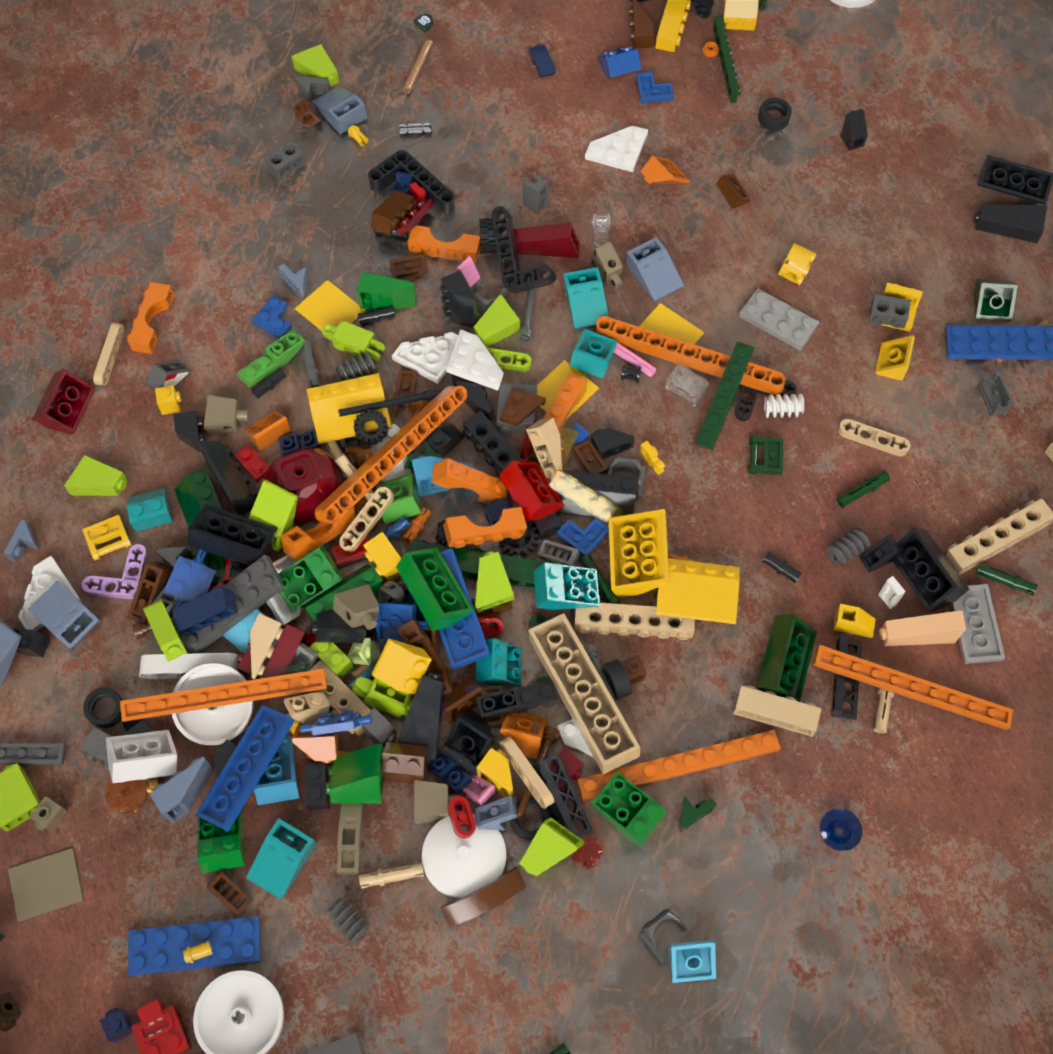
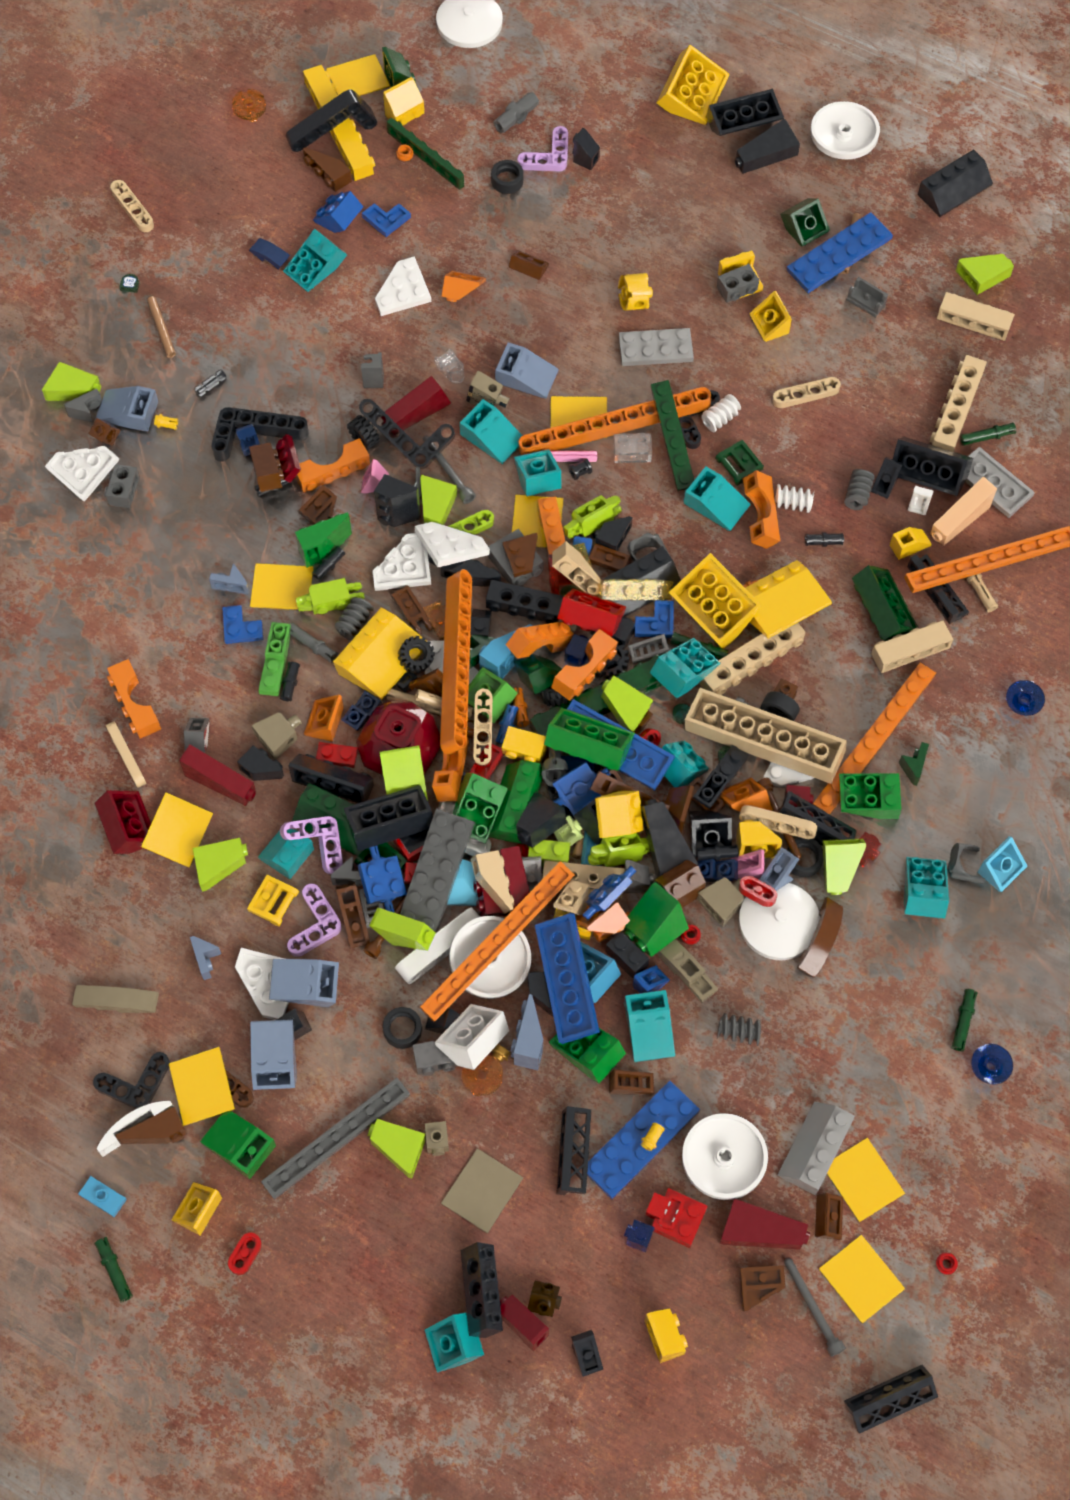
camera: 40 degrees left, 0 degrees up
yellow brick [155,385,182,415] -> none
dark blue brick [172,586,238,636] -> none
clear green tile [285,663,310,674] -> none
dark tan torso [333,584,379,630] -> none
black bar [338,388,445,417] -> none
tan pin [359,862,424,889] -> none
red plate [410,182,427,202] -> none
yellow plate [640,441,665,475] -> none
dark green pin [836,470,890,508] -> none
none -> white plate [45,446,120,501]
none -> yellow piece [141,793,213,868]
none -> dark red slope [179,744,256,806]
none -> lavender beam [280,816,343,874]
none -> teal slope [283,229,347,292]
none -> dark grey piece [493,92,539,133]
none -> dark green slope [514,654,562,694]
none -> lavender beam [517,126,568,171]
none -> black fence [556,1106,592,1195]
none -> lime hinge [564,495,622,539]
none -> blue slope [633,965,670,994]
none -> yellow slope [657,45,730,125]
none -> red plate [681,925,701,945]
none -> teal slope [684,466,751,531]
none -> orange arch [743,470,780,549]
none -> white piece [775,484,814,513]
none -> teal slope [904,857,949,919]

